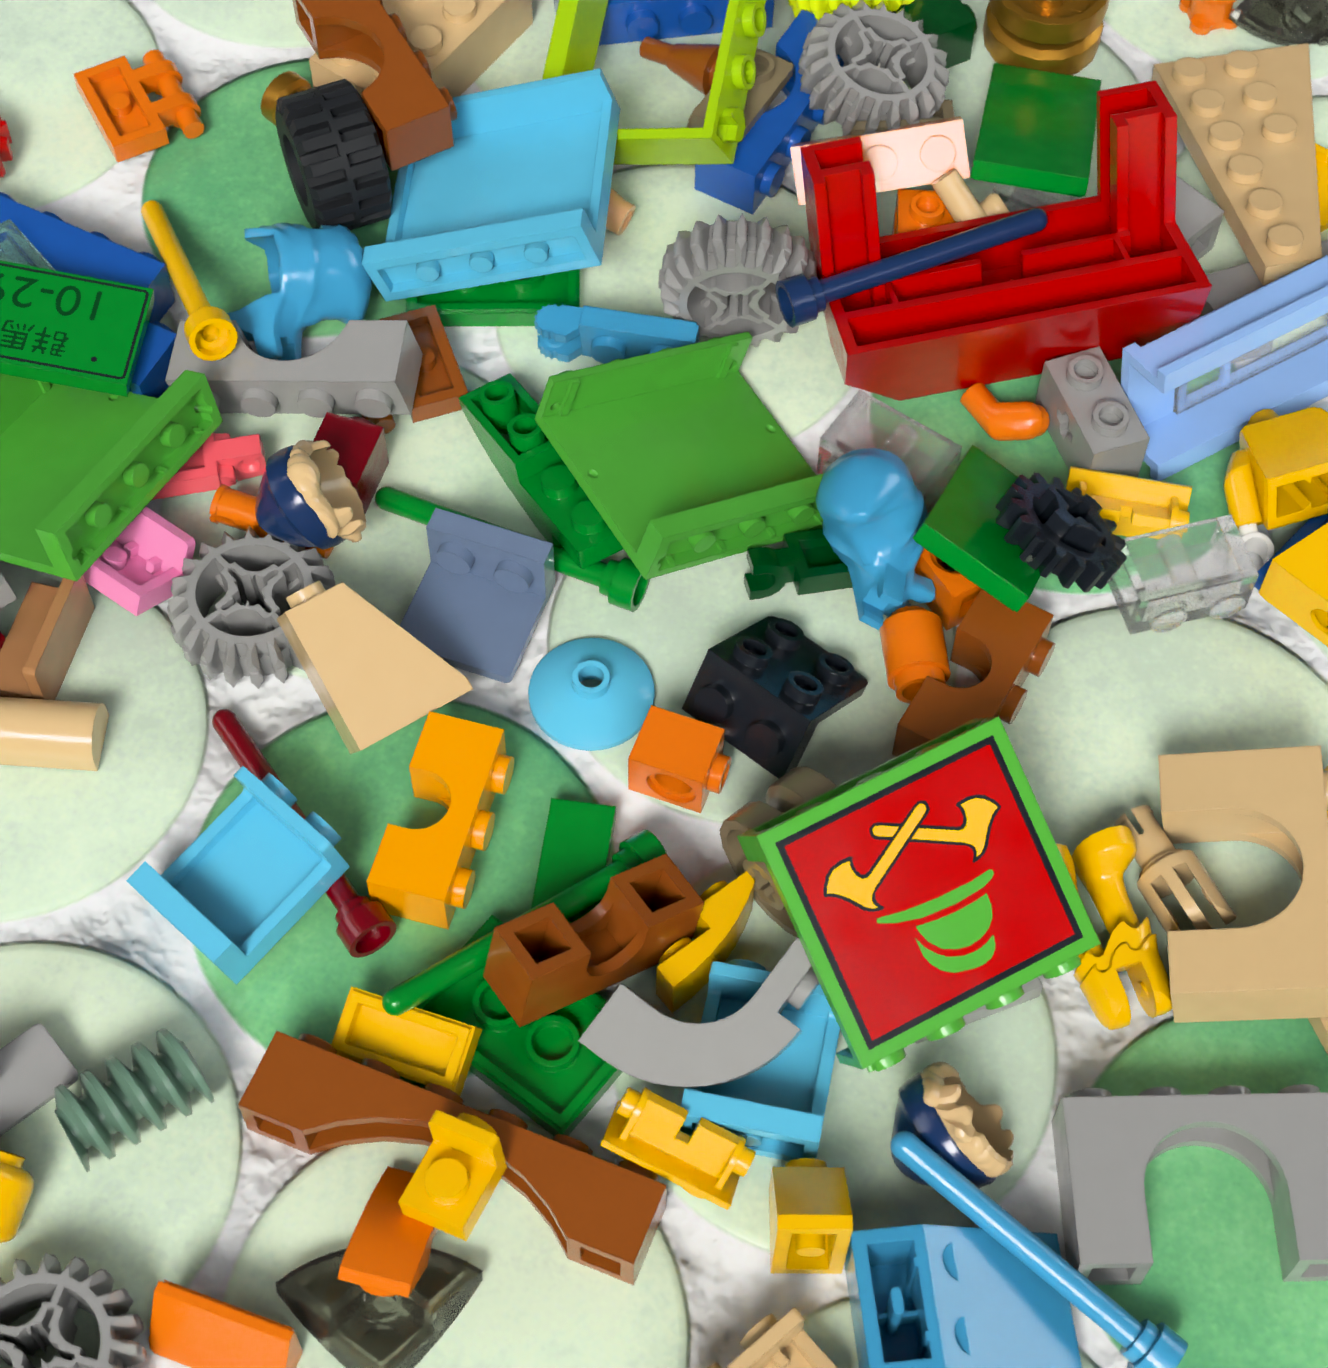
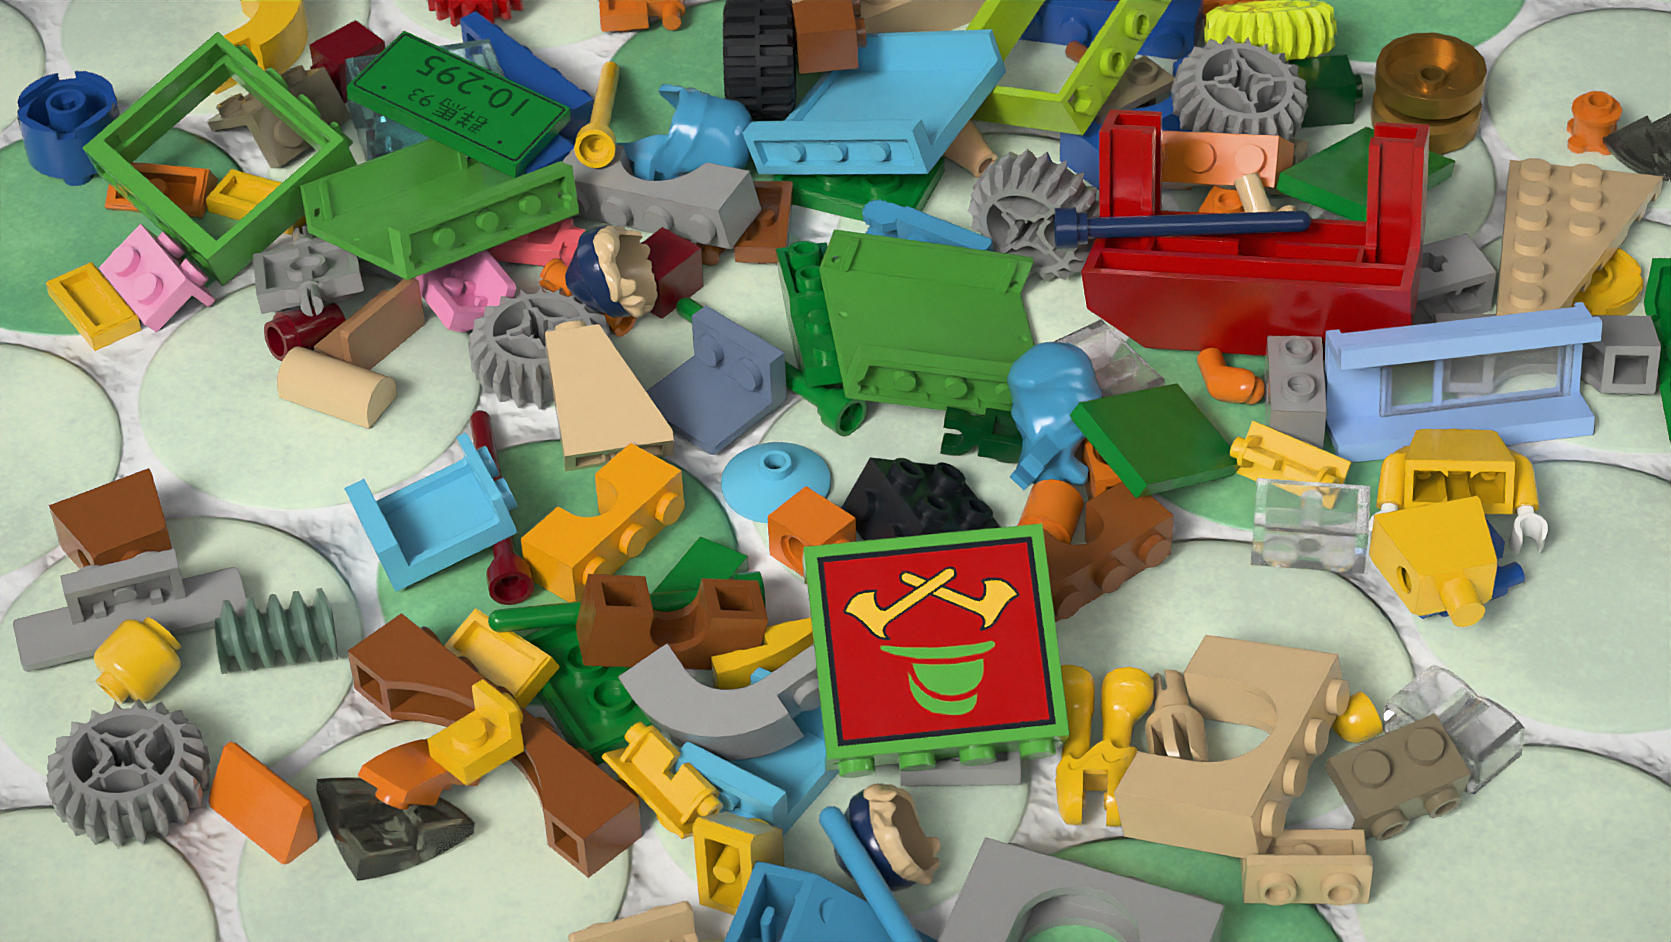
camera: 25 degrees right, 15 degrees down
black gear [995,472,1127,592] -> none

